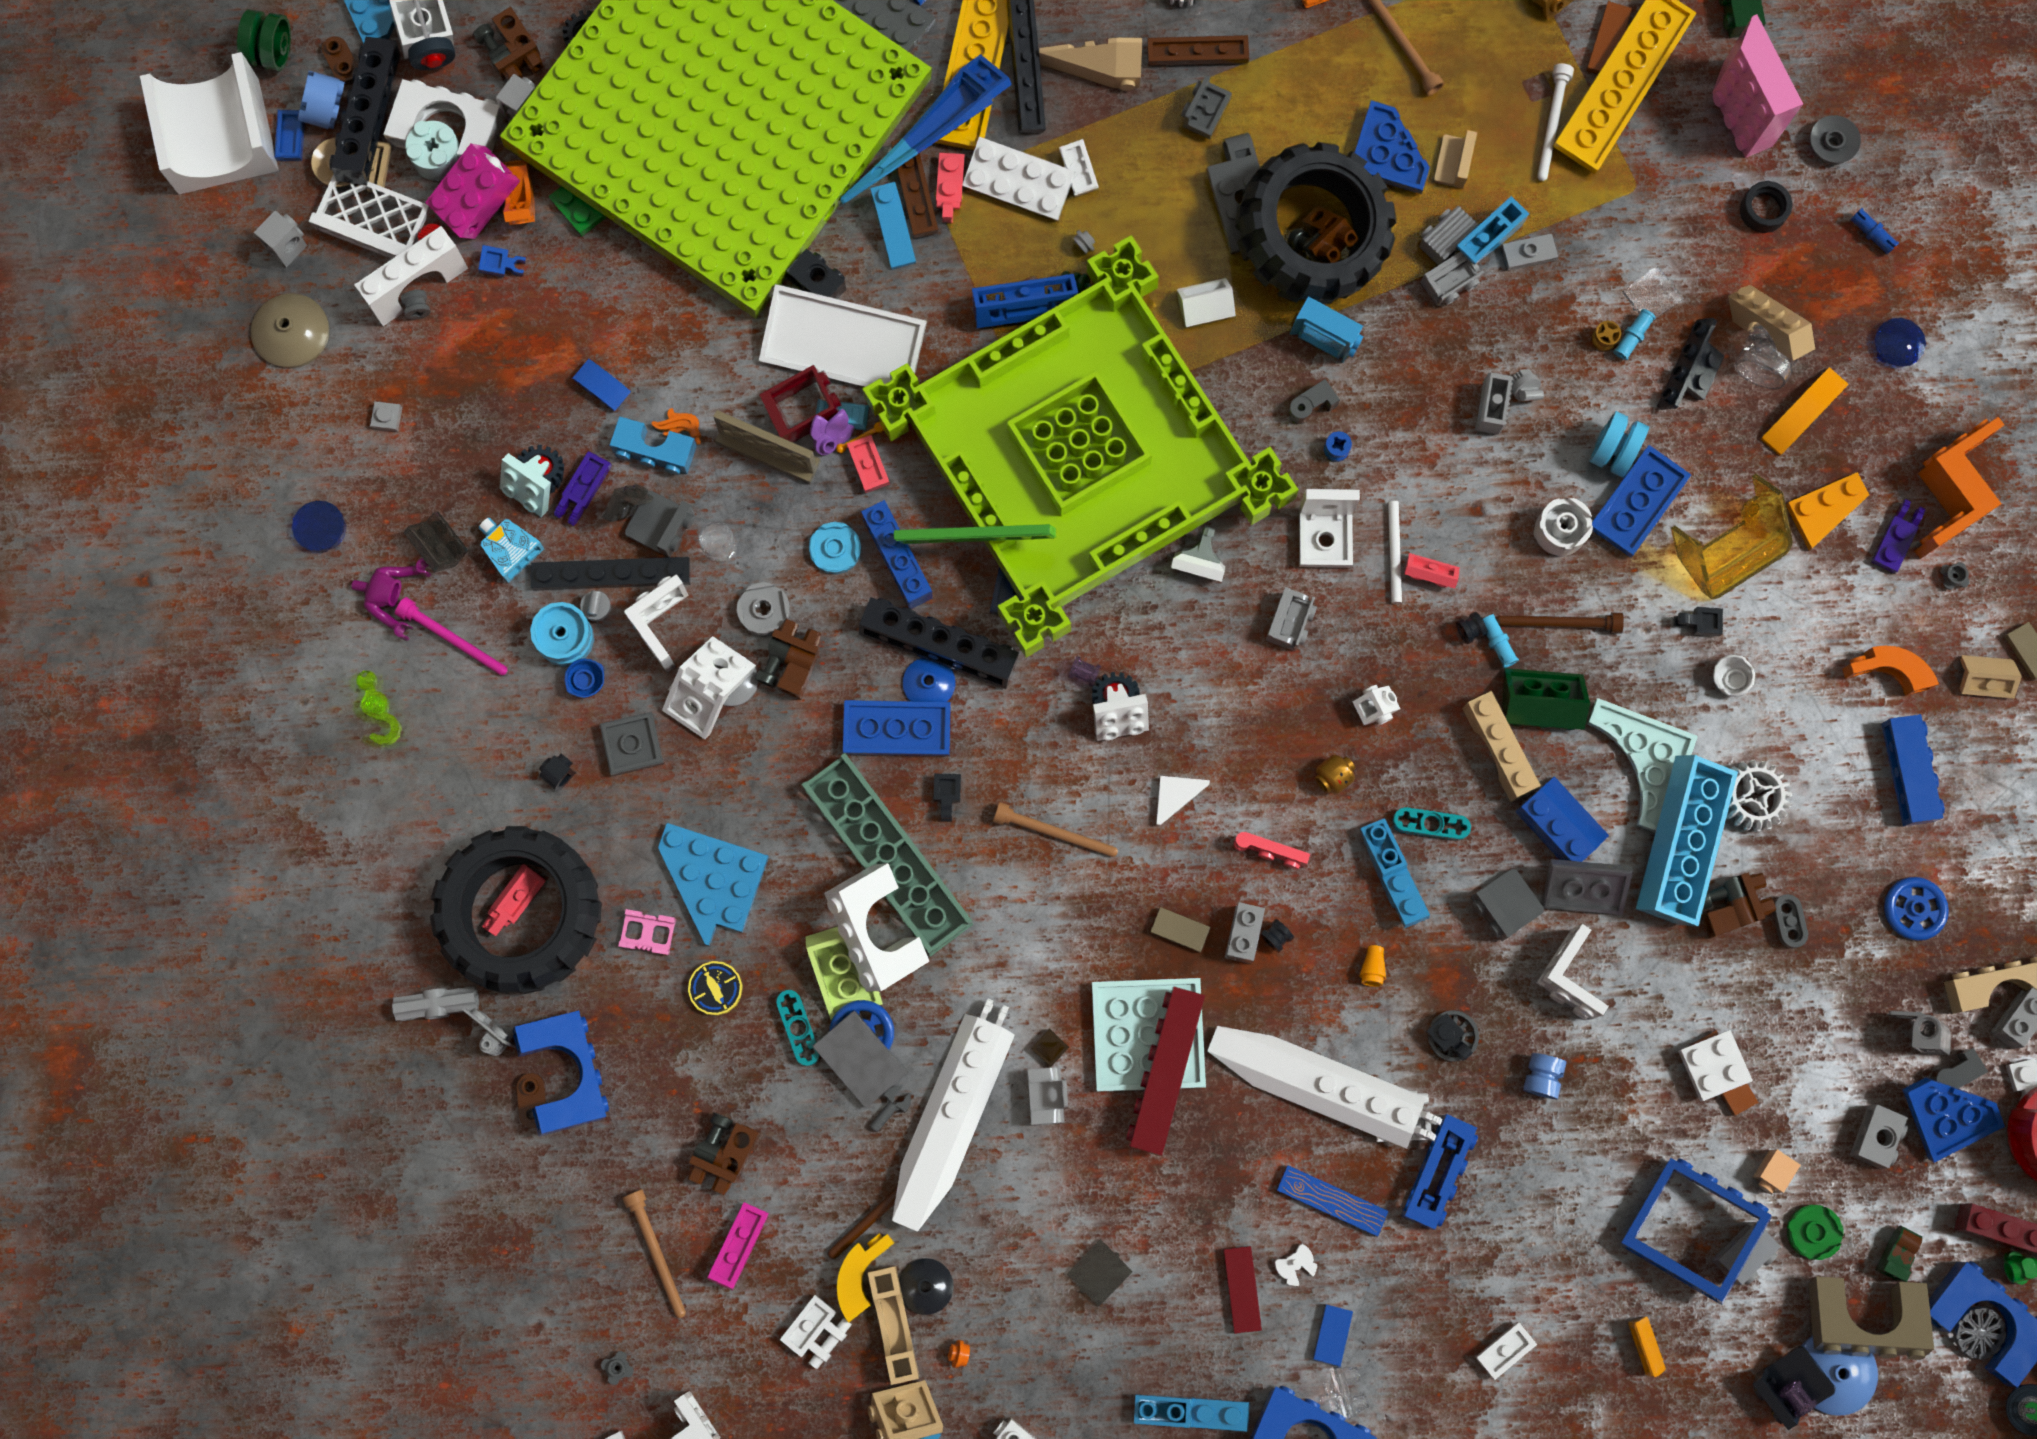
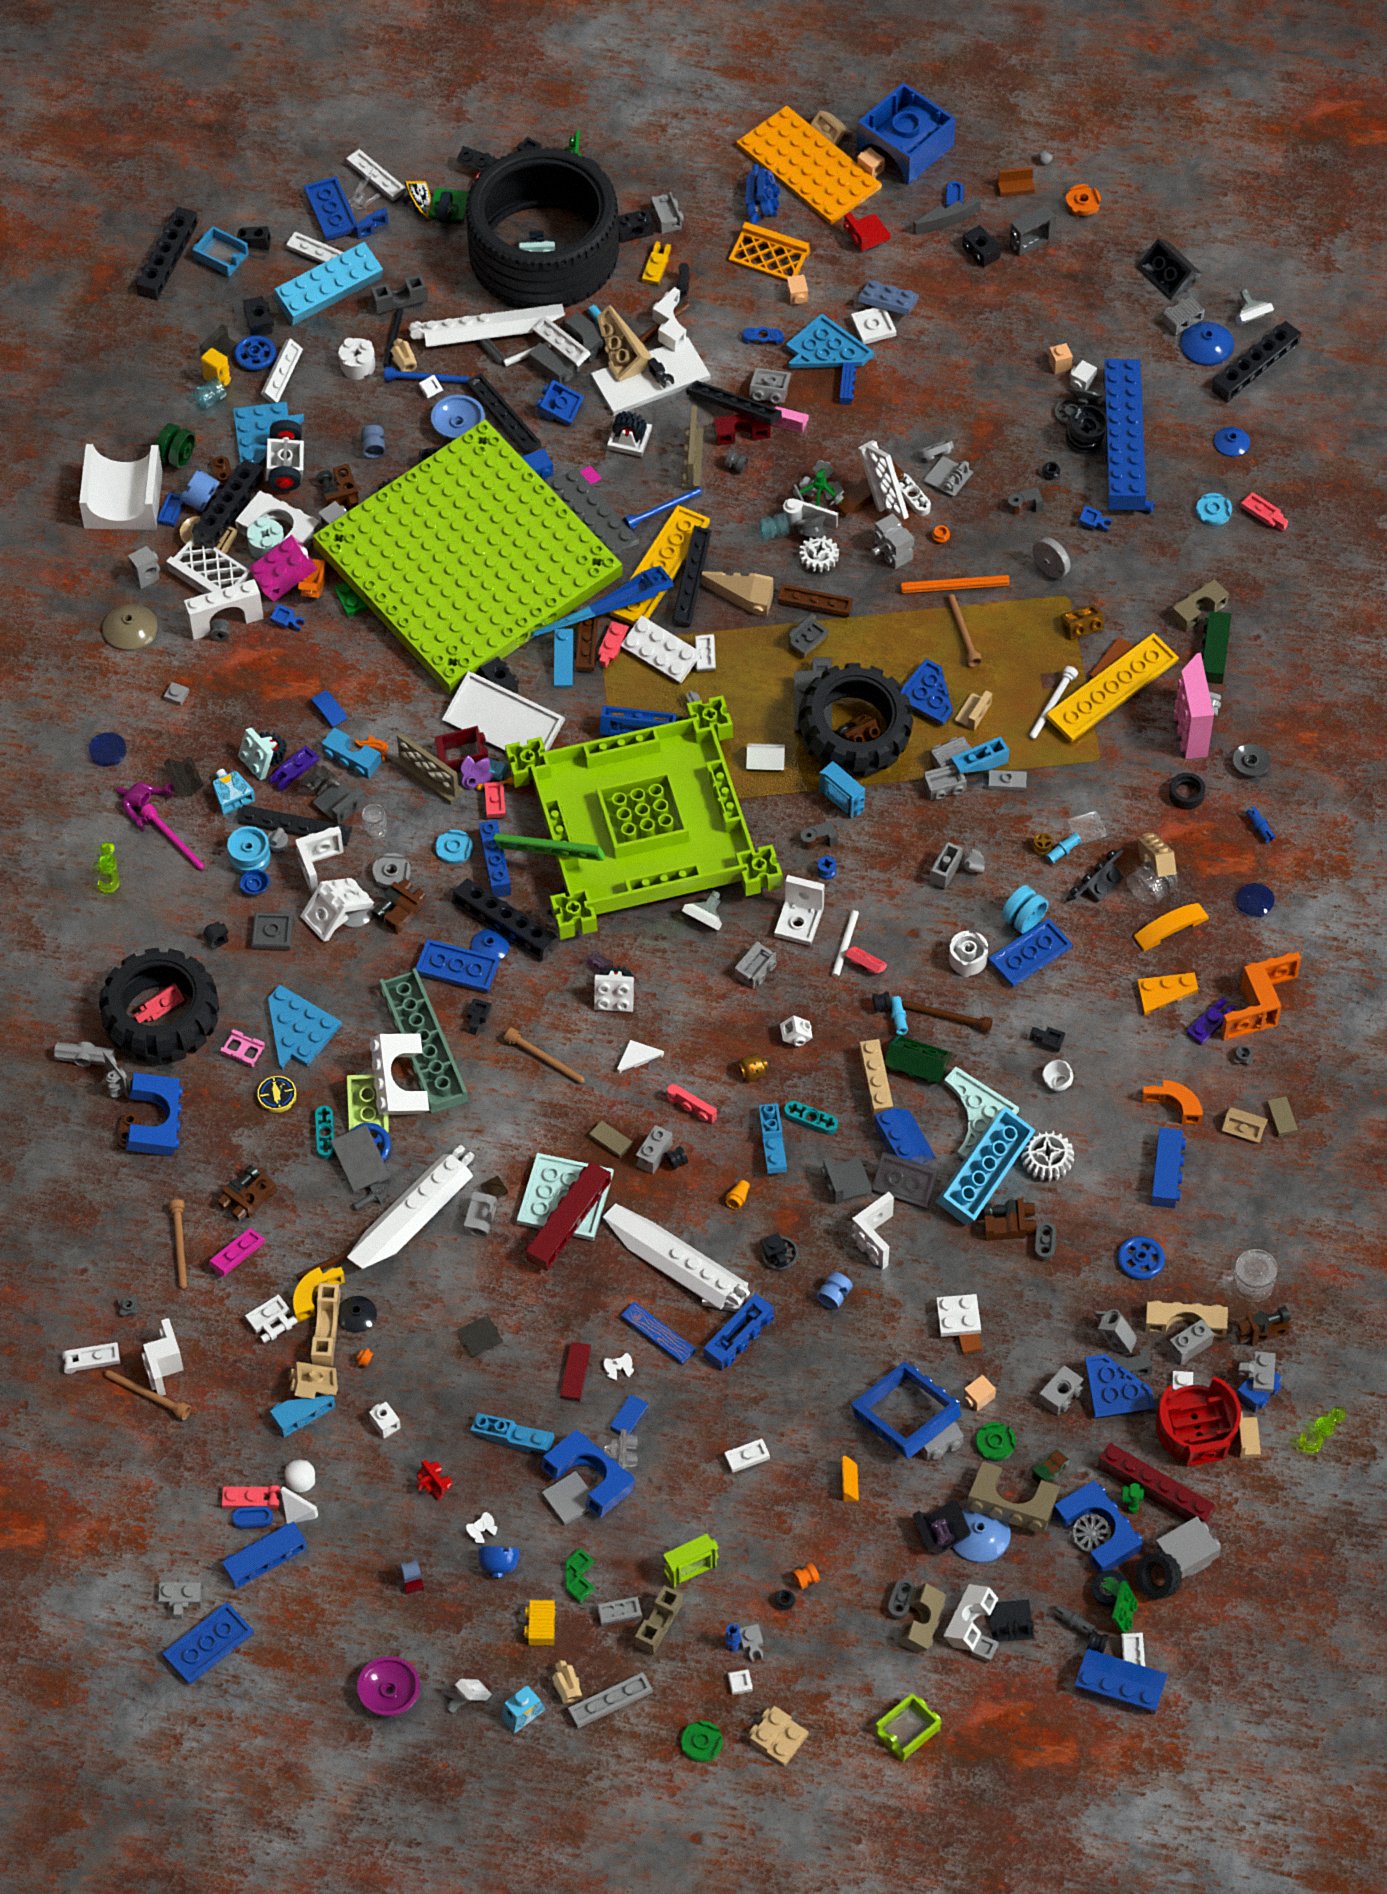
camera: 20 degrees right, 20 degrees down
clear yellow windscreen [1671,474,1793,599] -> none

